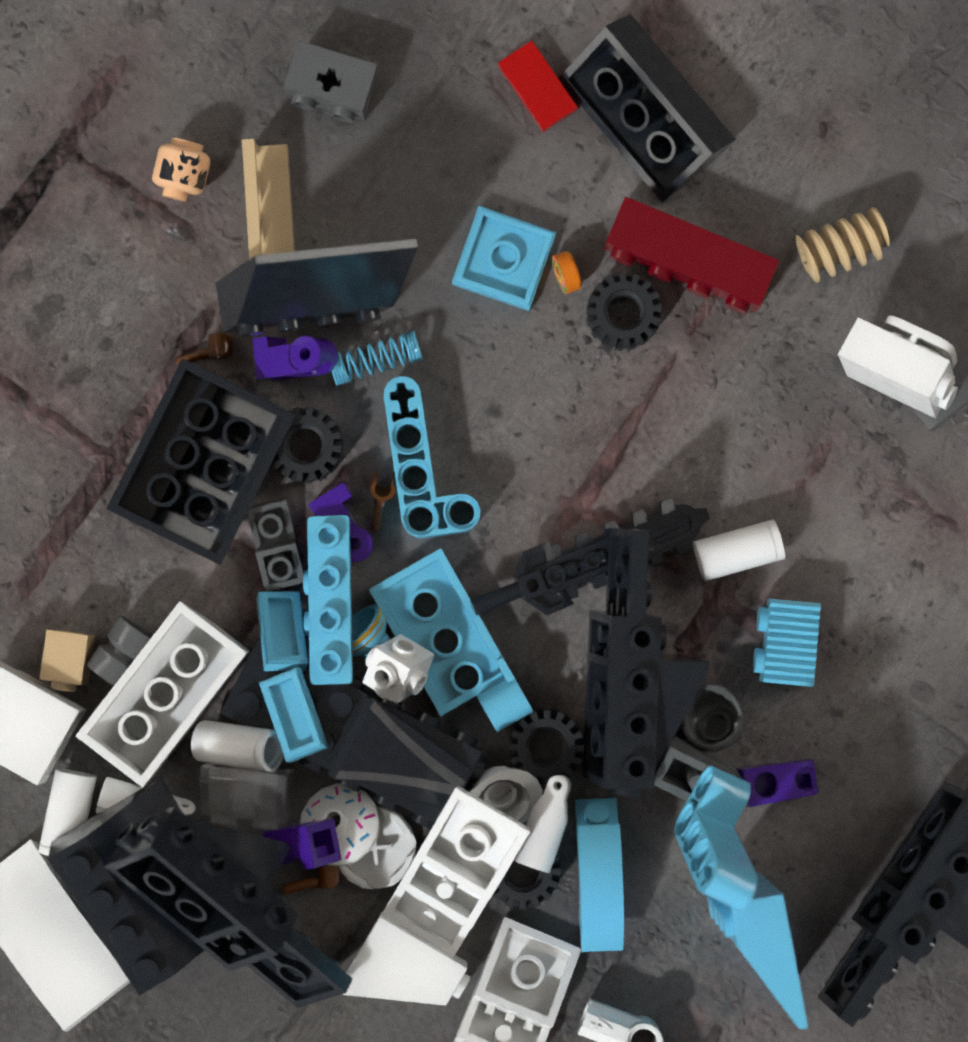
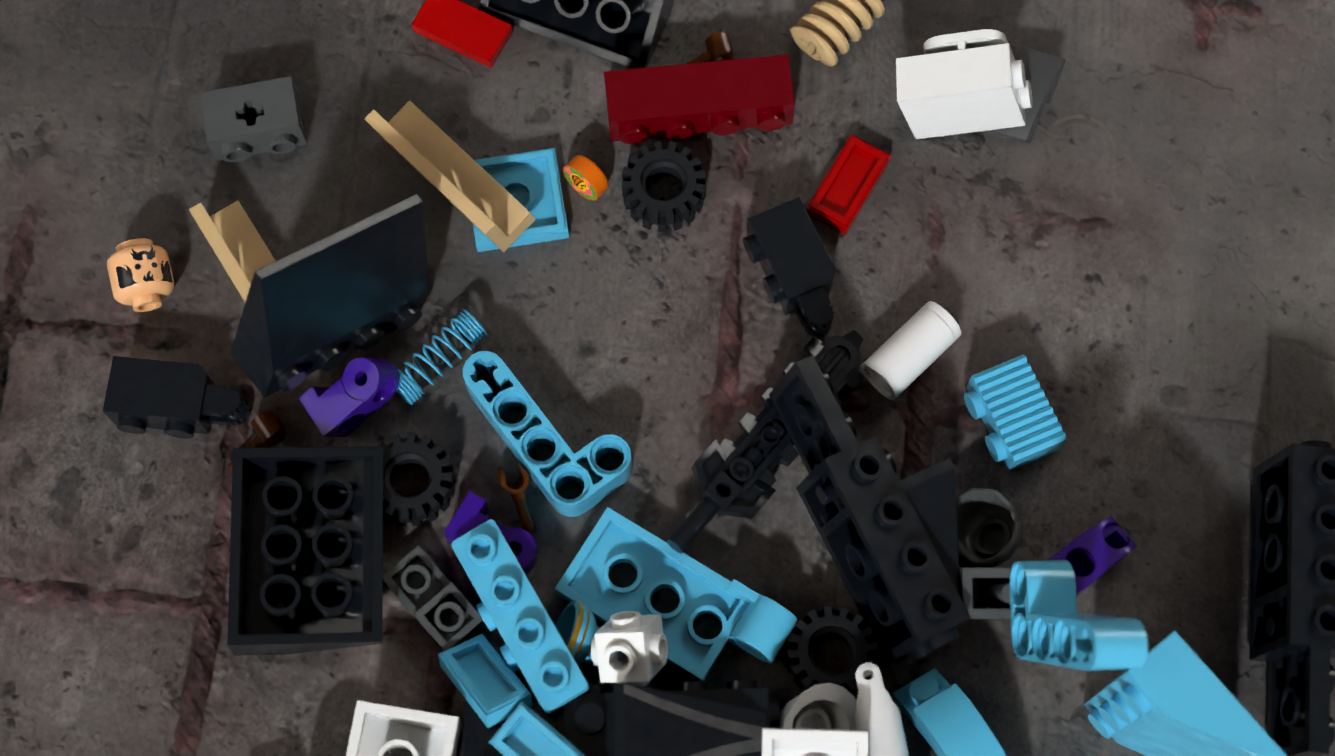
camera: 30 degrees left, 15 degrees down
none -> black hinge [103,356,250,438]
none -> tan fence [364,100,536,253]
none -> reddish brown hand [686,32,733,64]
none -> black hinge [743,197,836,339]
none -> red tile [806,134,892,235]

